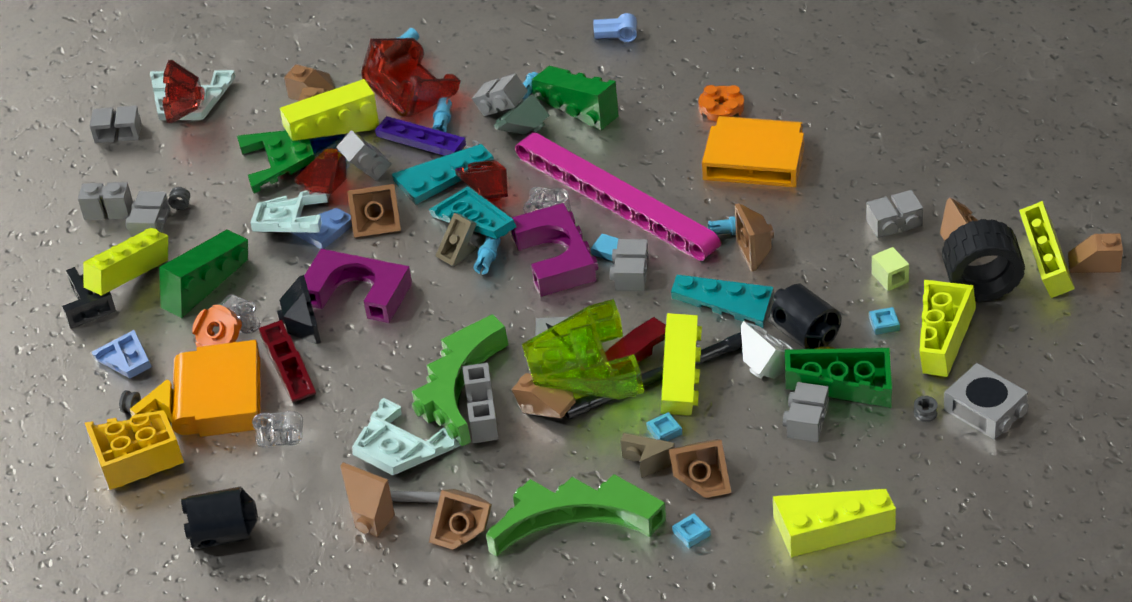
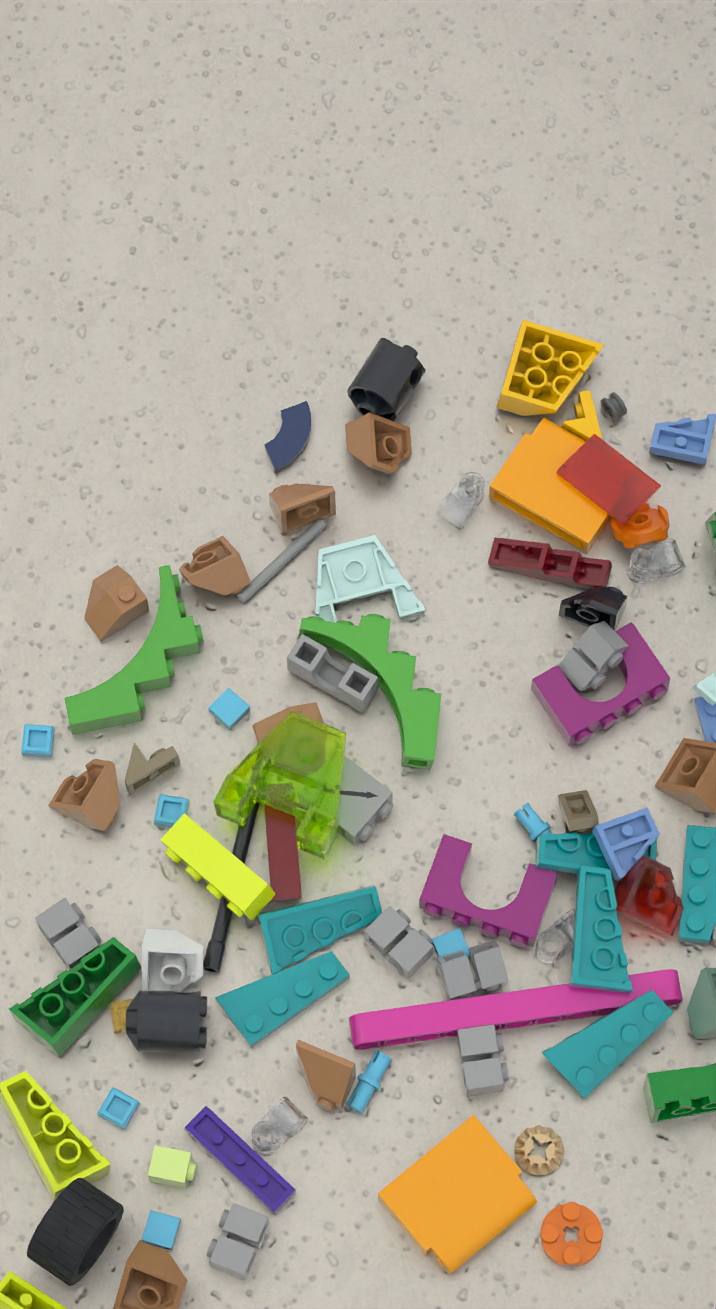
camera: 125 degrees right, 25 degrees up
none -> medium nougat slope [84,565,149,642]
none -> medium azure tile [142,1210,181,1250]
none -> dark purple plate [185,1106,296,1214]
none -> medium azure tile [208,688,250,730]
none -> clear piece [251,1097,308,1156]
none -> teal wing [258,885,382,974]
none -> dark blue tile [264,401,311,473]
none -> medium nougat slope [345,413,412,474]
none -> light grey piece [436,941,509,999]
none -> light grey piece [457,1024,509,1096]
none -> tan gear [514,1125,564,1176]
none -> teal wing [541,990,674,1098]
none -> clear red piece [556,434,661,526]
none -> light grey piece [558,621,628,691]
none -> teal wing [570,865,633,994]
none -> medium blue wing [592,808,660,882]

